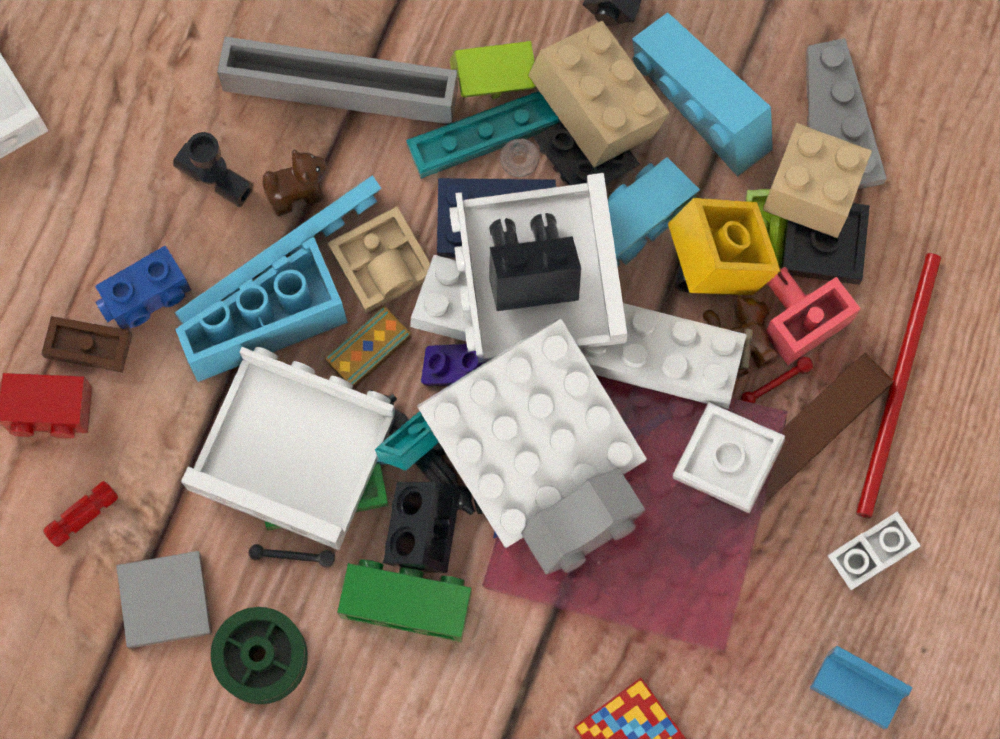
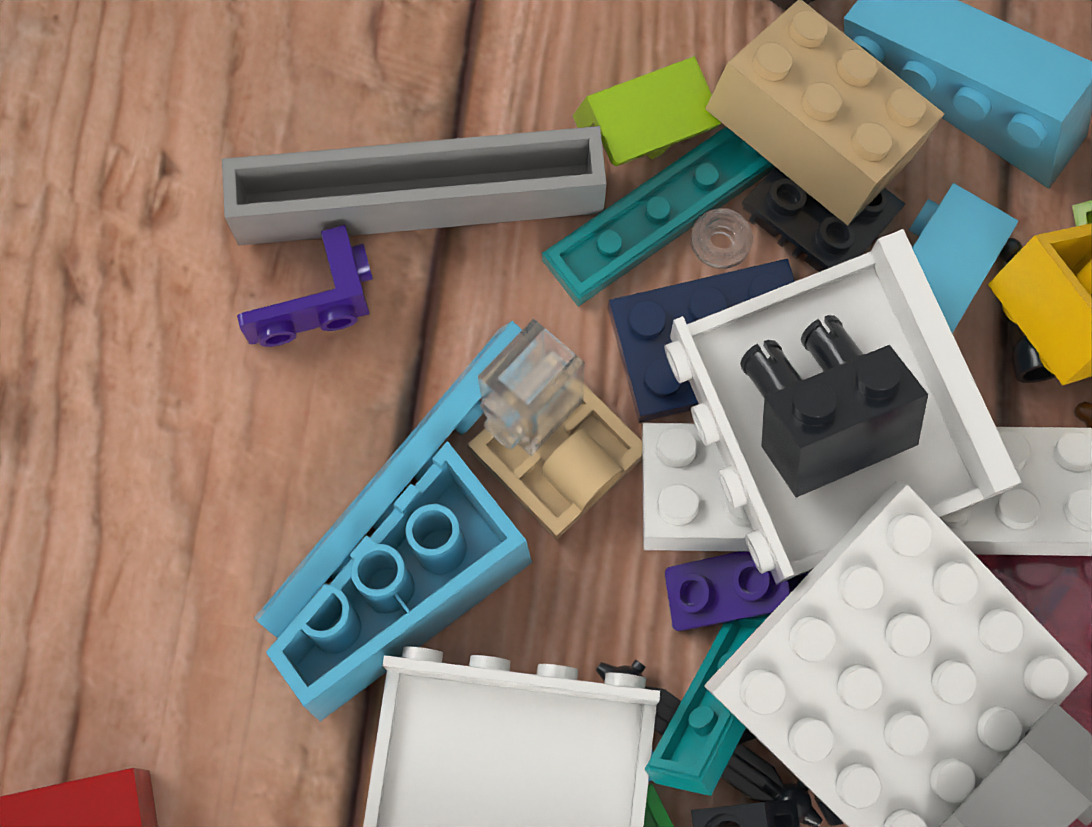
camera: 15 degrees left, 0 degrees up
reddish brown plate [41,316,132,373] -> none
blue brick [95,245,191,329] -> none
black bar [173,132,254,207] -> none
reddish brown animal [262,149,326,216] -> none
pearl gold tile [325,306,412,389] -> none
none -> dark purple bracket [237,225,373,347]
none -> clear brick [477,318,585,457]

